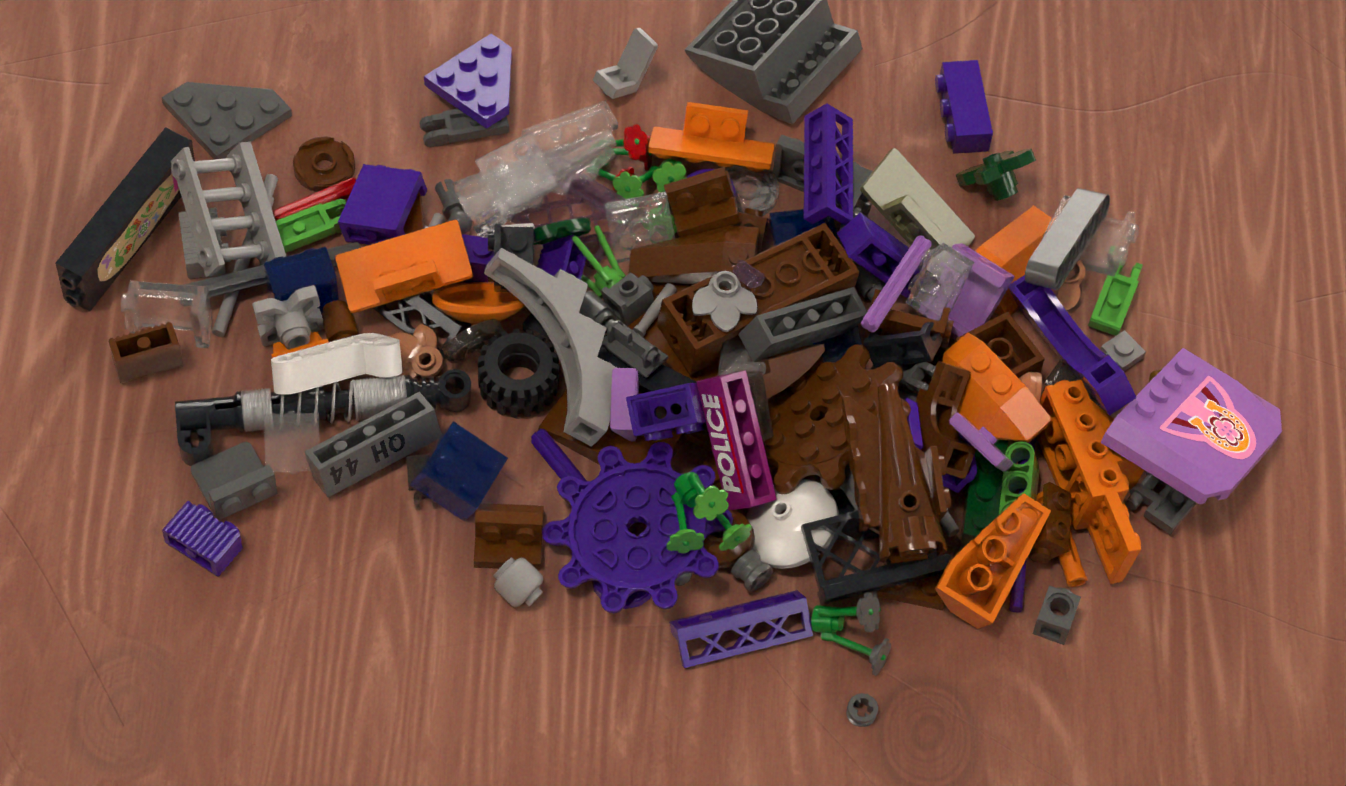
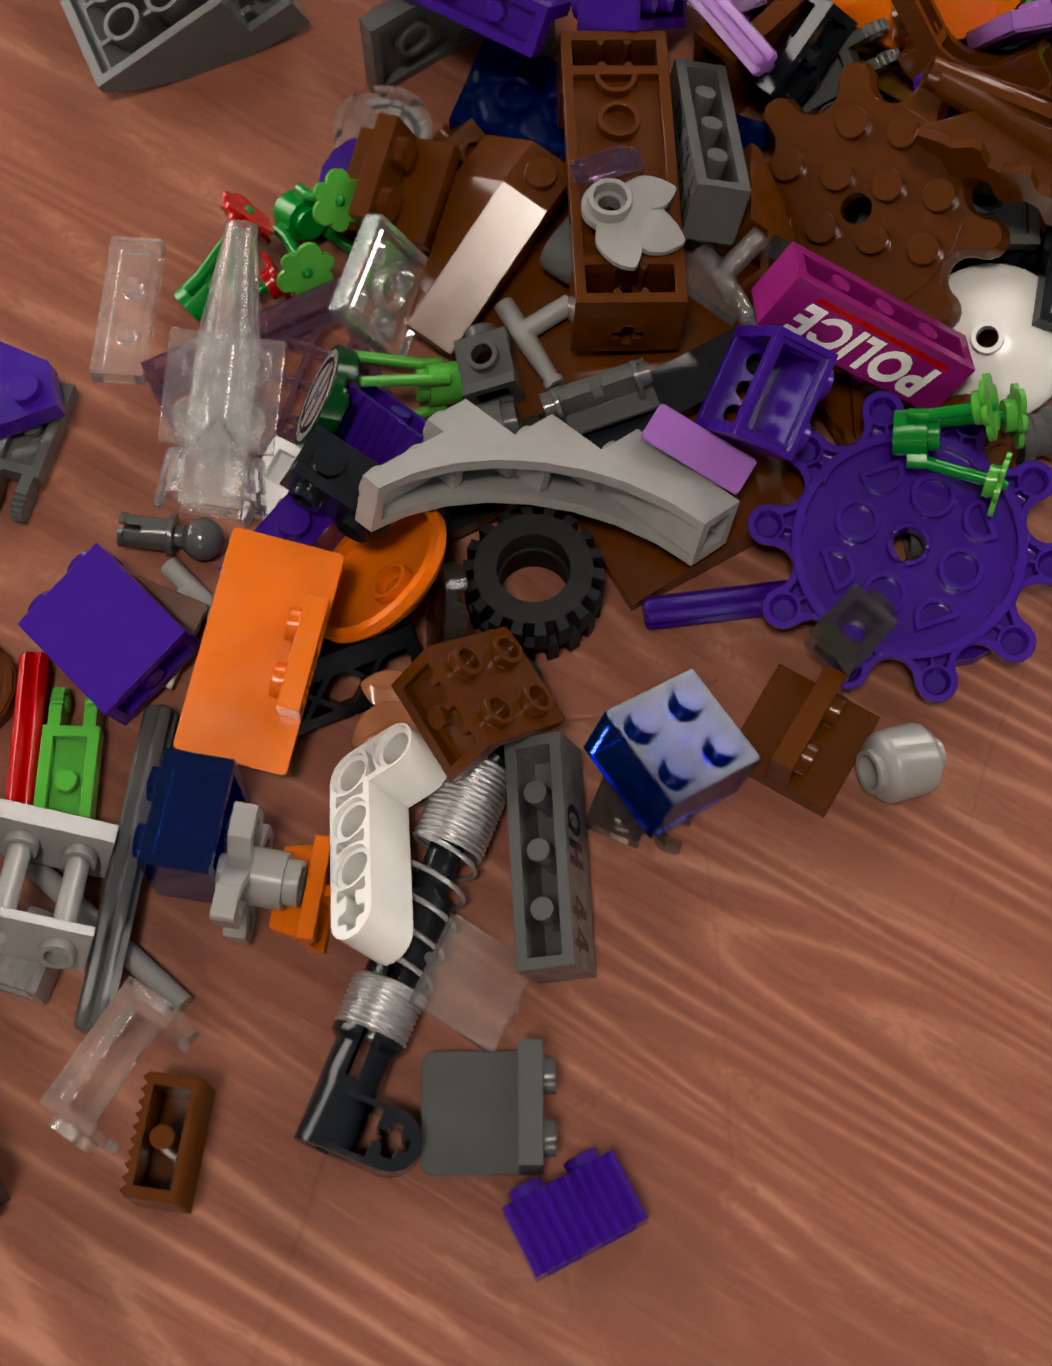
camera: 55 degrees left, 10 degrees up
reddish brown brick [322,300,359,342] -> none
light grey bracket [593,28,658,99] -> none
orange bracket [648,102,775,172] -> none
none -> reddish brown bracket [391,627,565,783]
none -> clear smoke brick [804,583,899,683]

